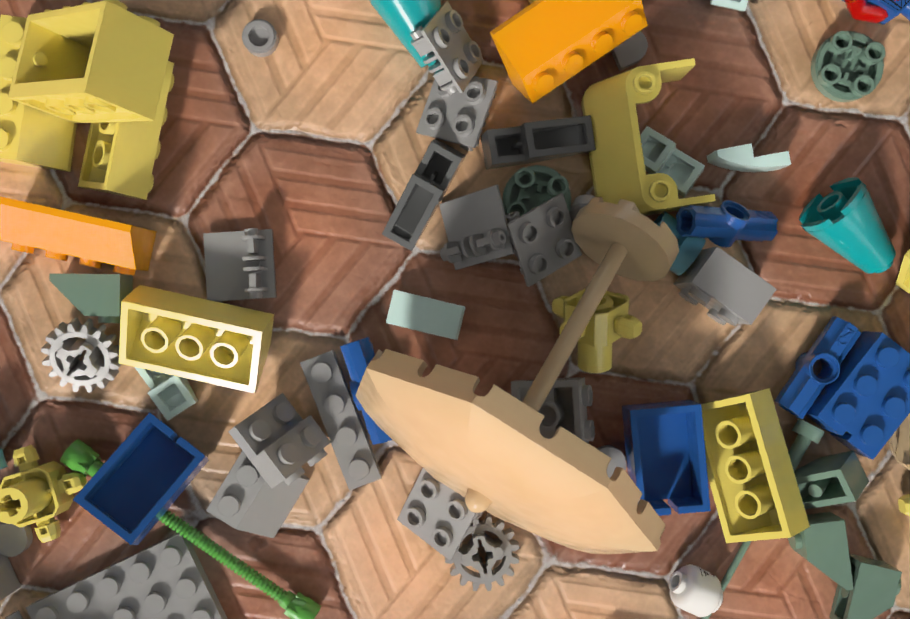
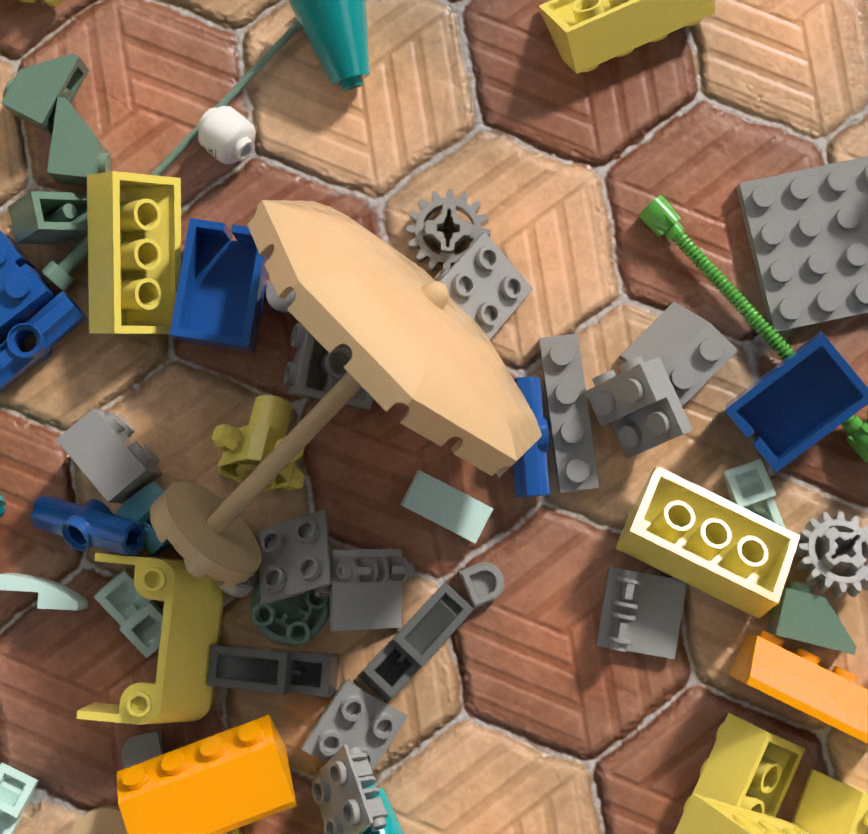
camera: 170 degrees left, 5 degrees down
none -> light grey tile [459,562,504,608]

